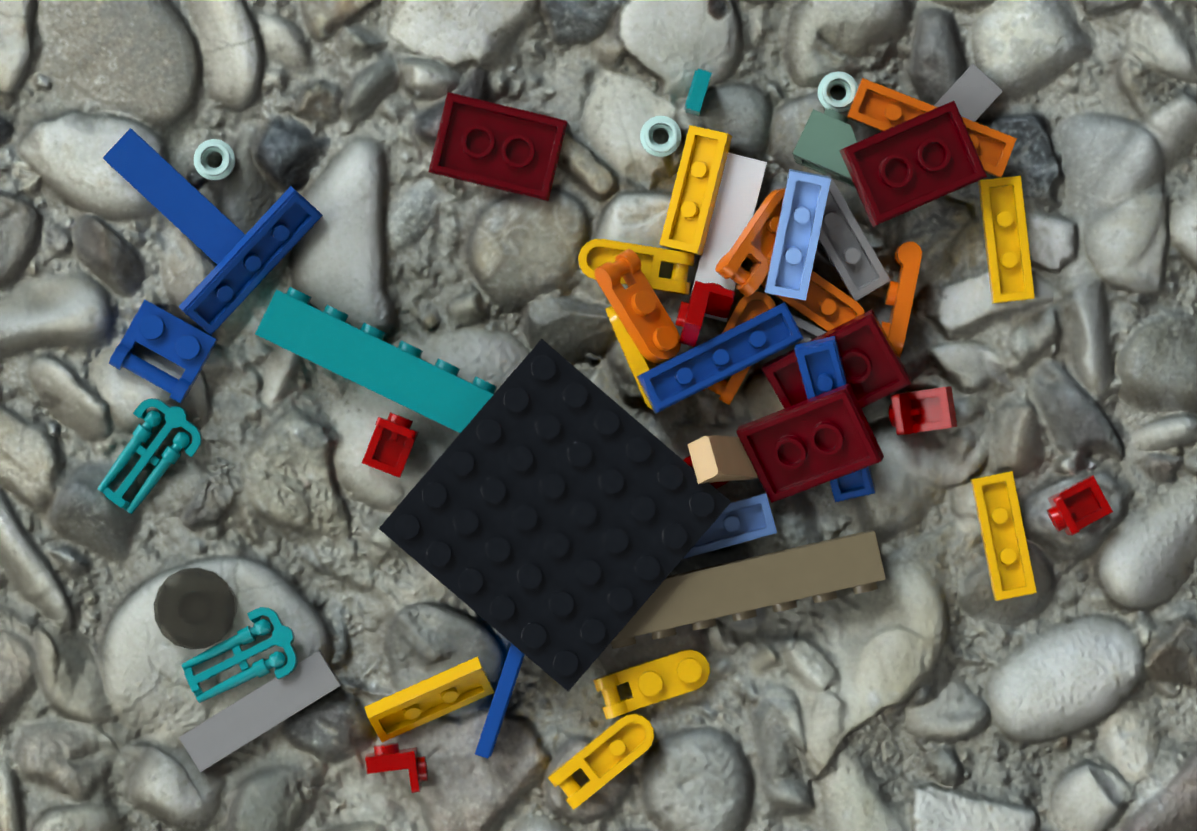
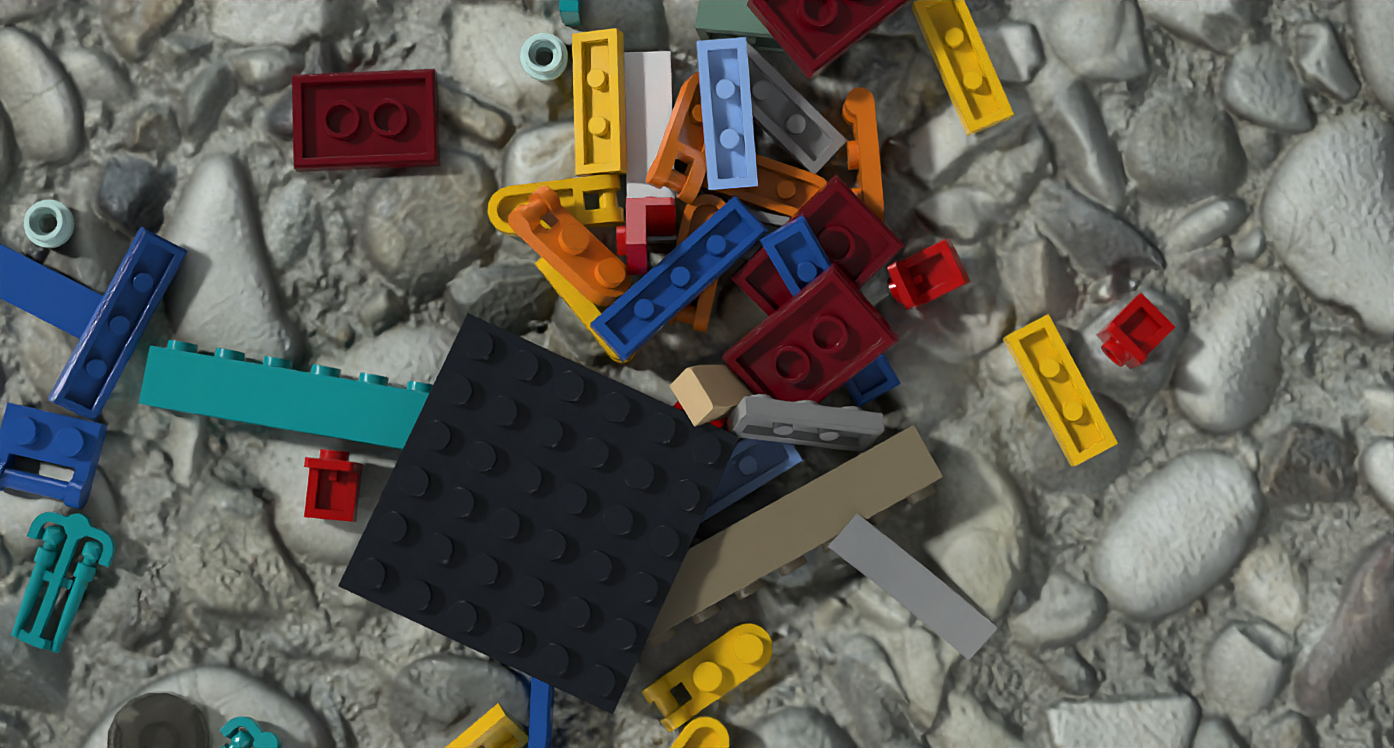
camera: 20 degrees left, 5 degrees down
none -> light grey plate [727,394,884,452]
none -> light grey sticker [828,513,998,661]

